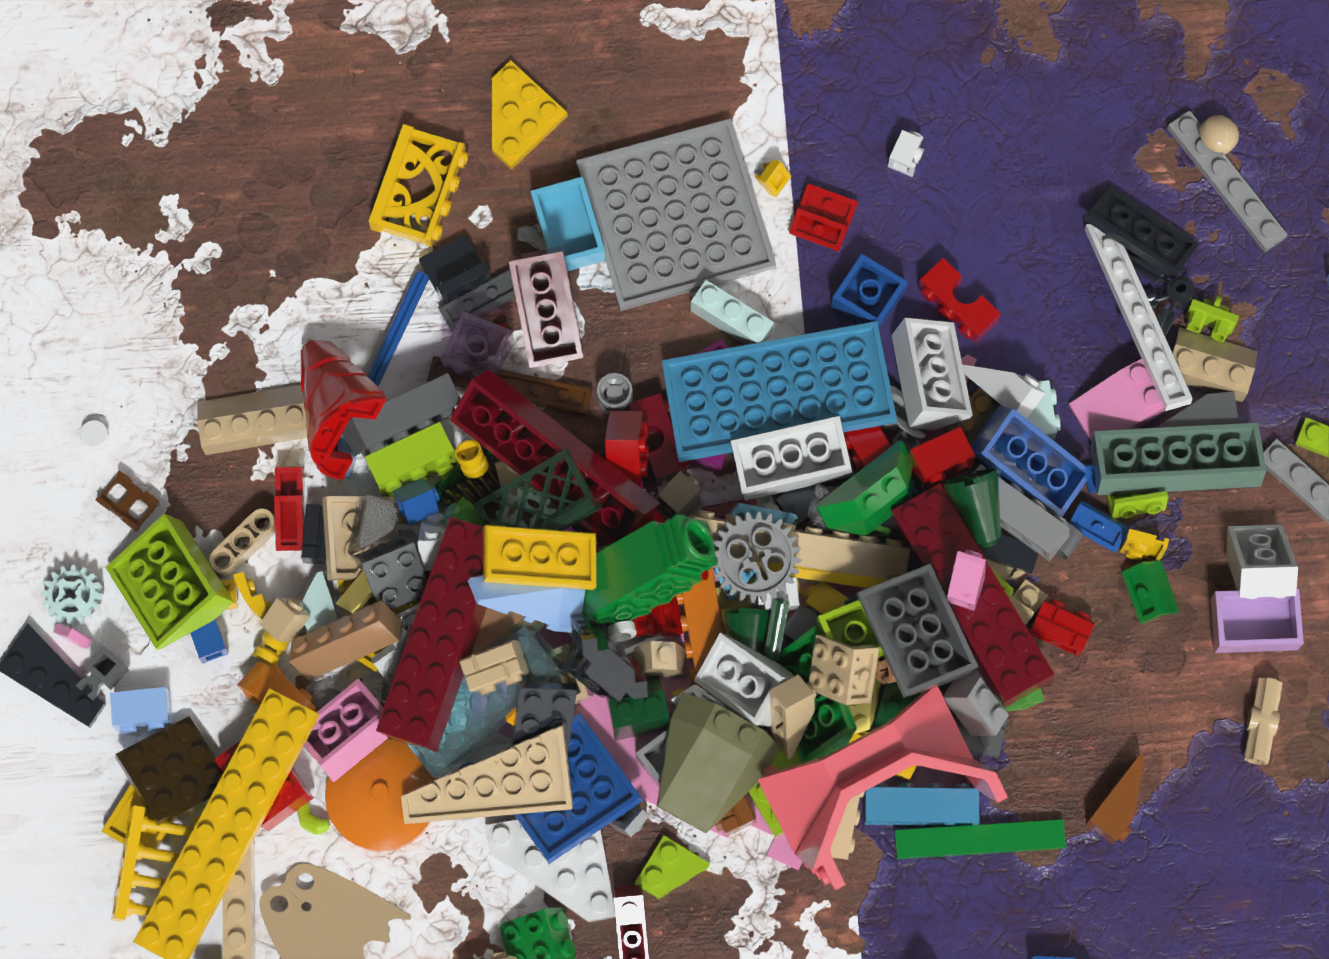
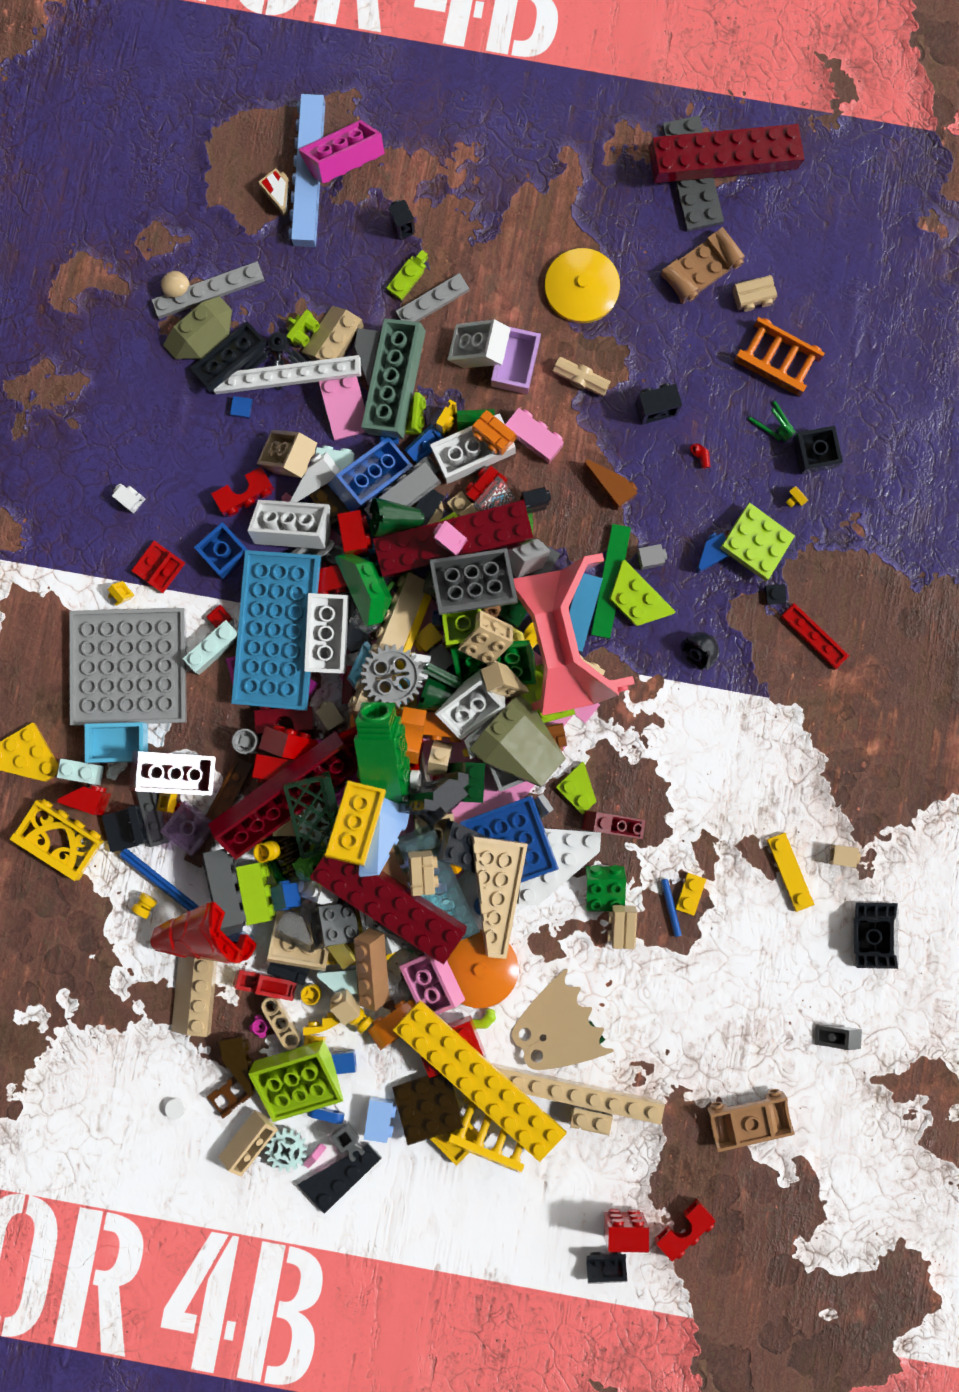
camera: 75 degrees left, 10 degrees up
none -> light aqua brick [57,759,104,785]
none -> red slope [57,784,111,815]
none -> yellow wheel [131,892,158,919]
none -> yellow plate [156,793,177,813]
none -> olive wedge [163,296,232,360]
none -> red tile [206,605,233,628]
none -> tan brick [218,1110,278,1177]
none -> dark brown slope [219,1034,256,1096]
none -> blue tile [230,396,253,419]
none -> dark pink plate [249,1015,271,1038]
none -> red slope [252,754,294,783]
none -> tan brick [257,430,317,478]
none -> yellow wheel [301,983,322,1005]
none -> blue beam [307,1107,345,1124]
none -> orange brick [398,707,427,764]
none -> white slope [430,413,516,484]
none -> orange brick [472,410,516,456]
none -> clear tile [473,476,515,511]
none -> bright pink brick [505,408,564,464]
none -> black brick [520,487,551,513]
none -> lime wing [609,560,676,626]
none -> black brick [635,383,682,425]
none -> light grey brick [637,544,667,570]
none -> red arm [690,443,710,469]

